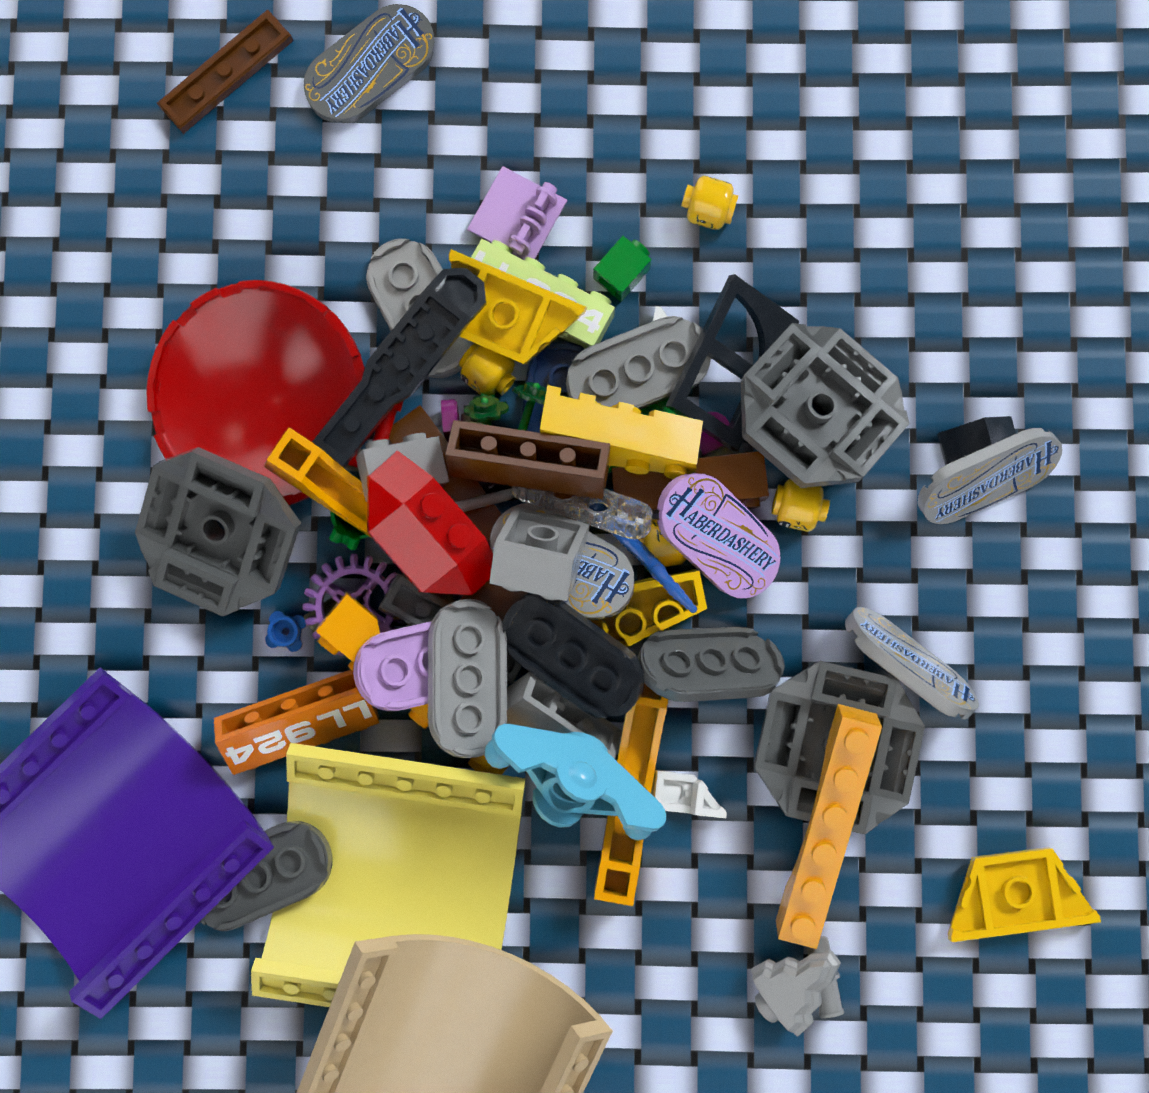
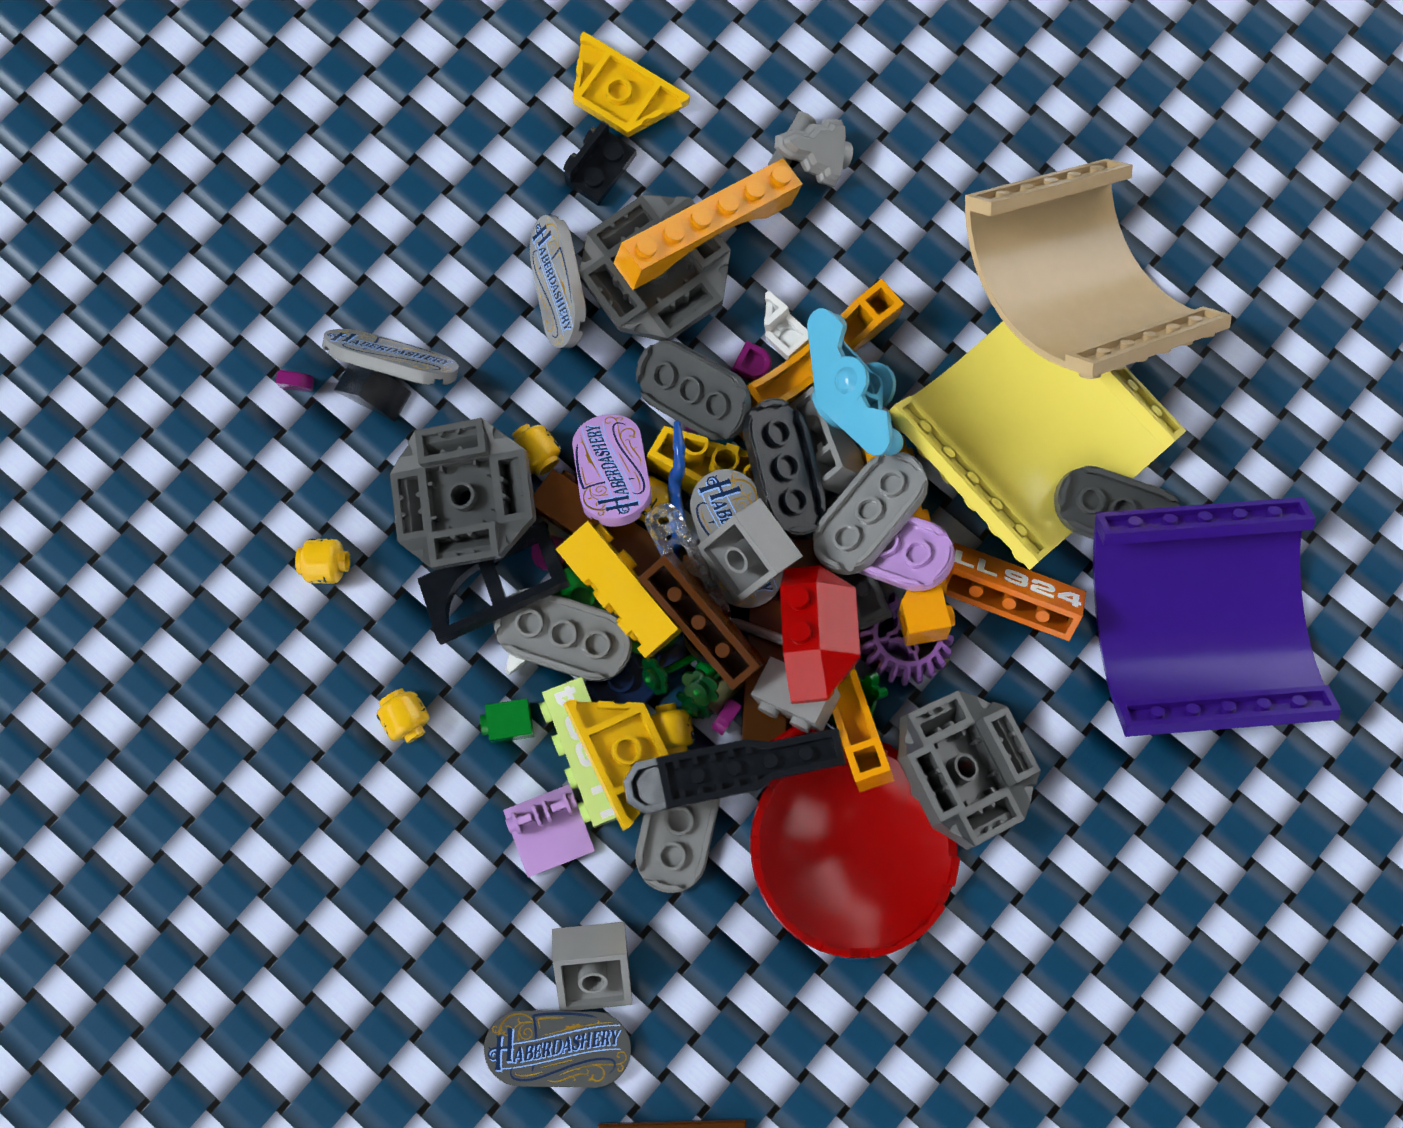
camera: 150 degrees left, 5 degrees down
blue plate [265,611,306,652] -> none
none -> magenta tile [276,370,314,391]
none -> yellow head [295,539,350,584]
none -> light grey slope [552,922,632,1011]
none -> black bracket [563,121,637,206]
none -> magenta tile [731,341,771,382]

